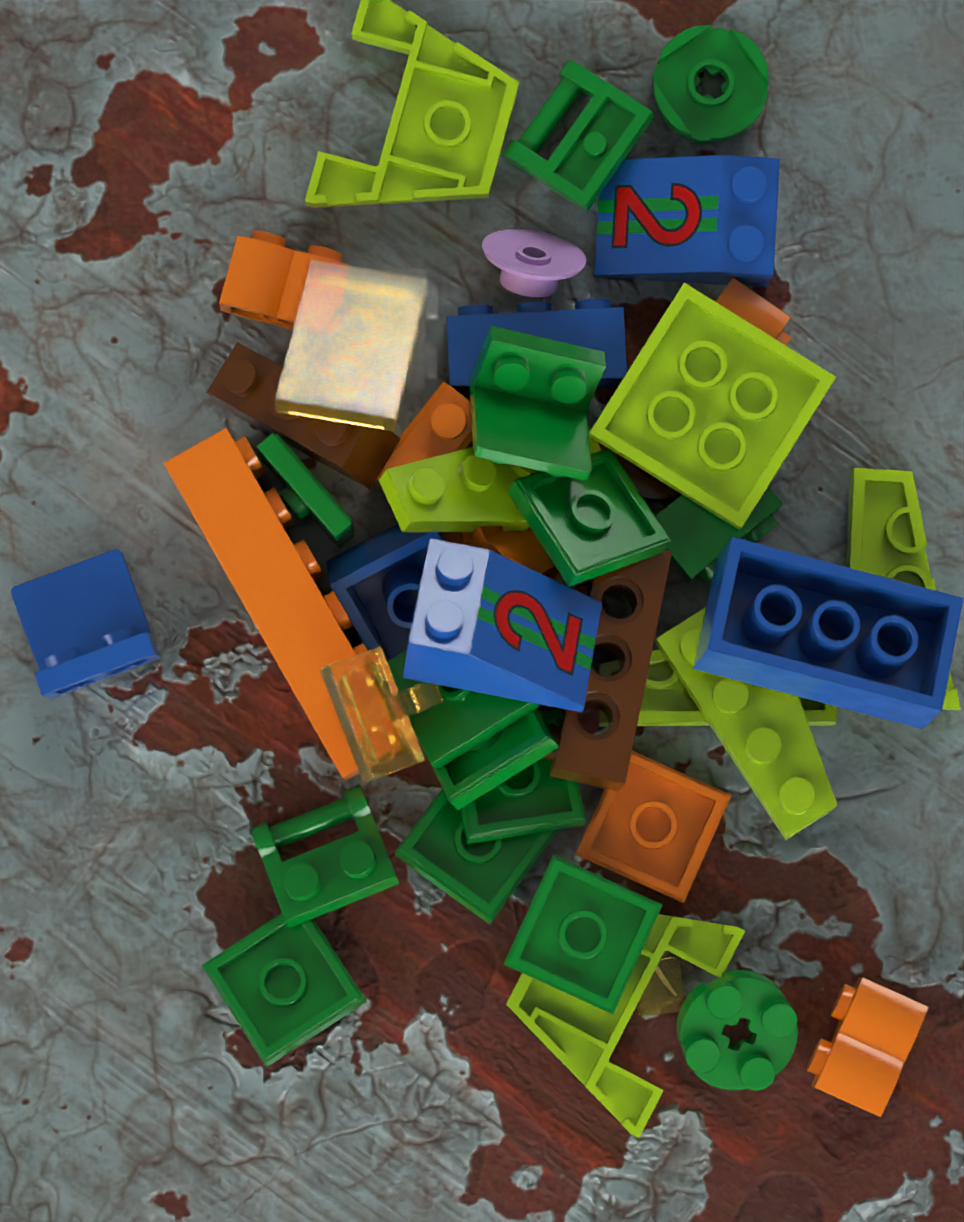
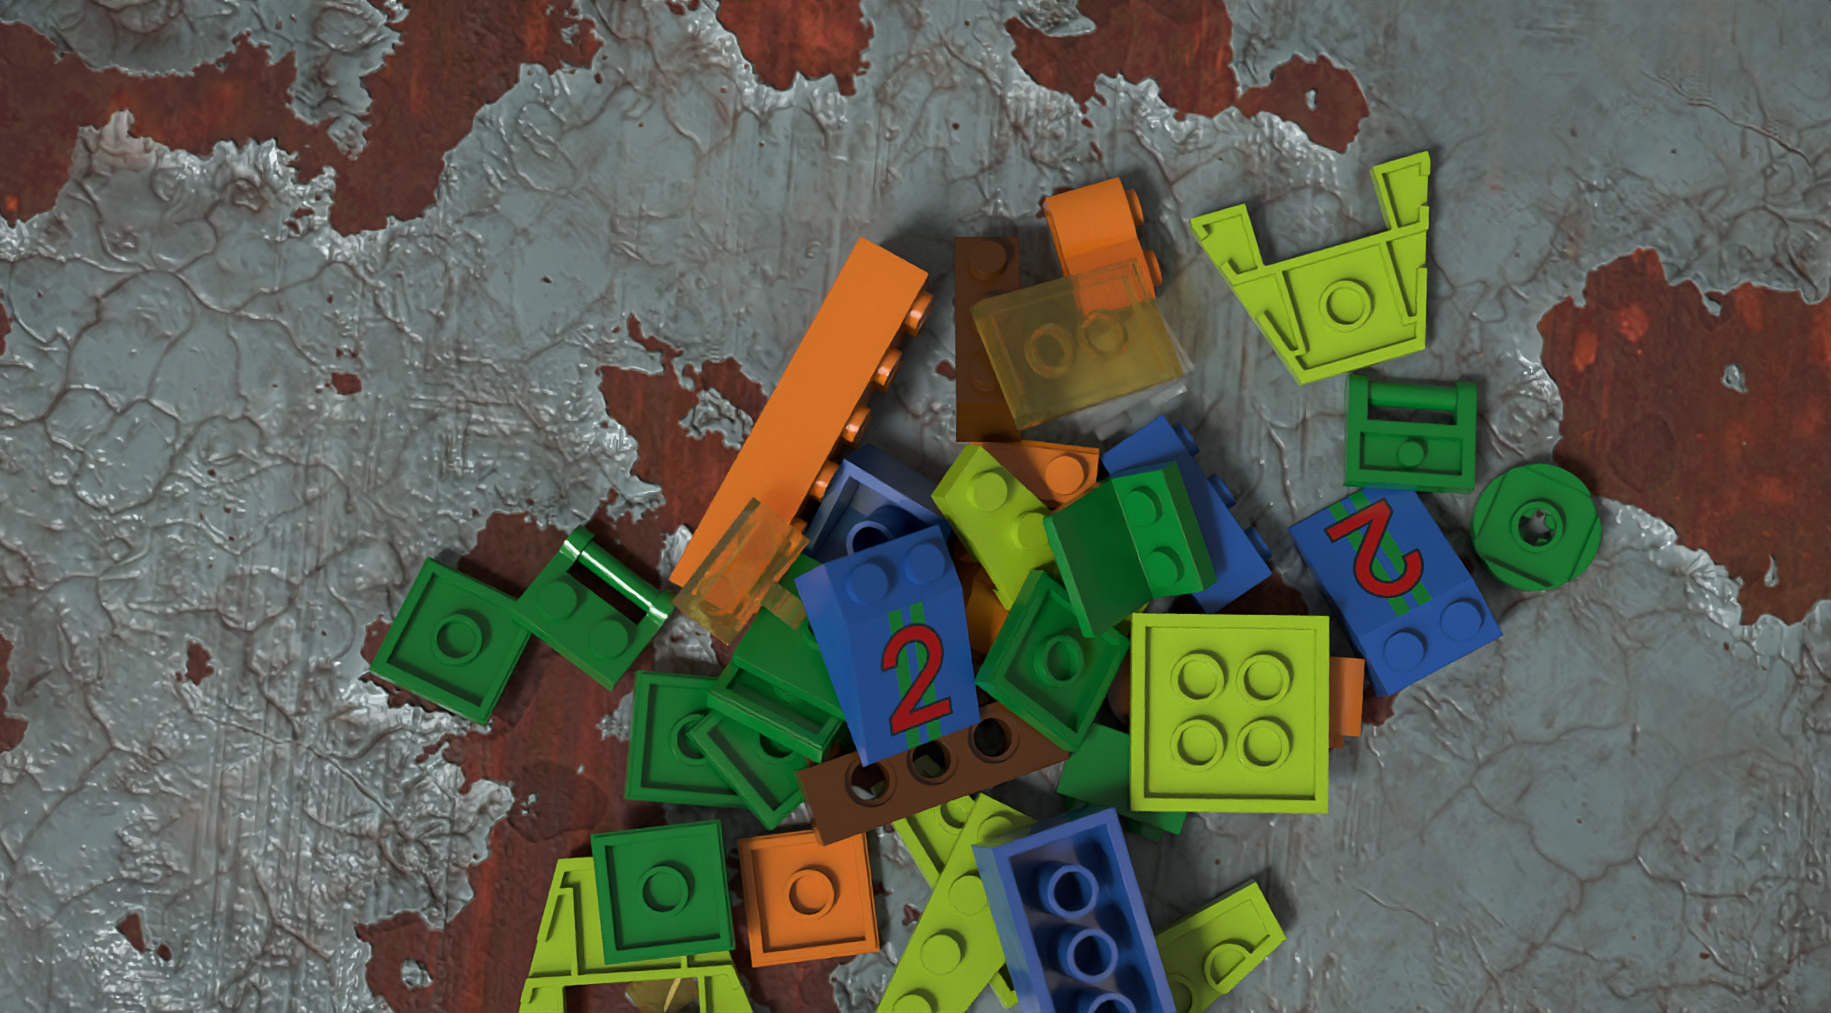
camera: 65 degrees right, 0 degrees up
blue bracket [11,549,161,699] -> none
green plate [257,433,355,549] -> none
lavender piece [482,229,586,297] -> none

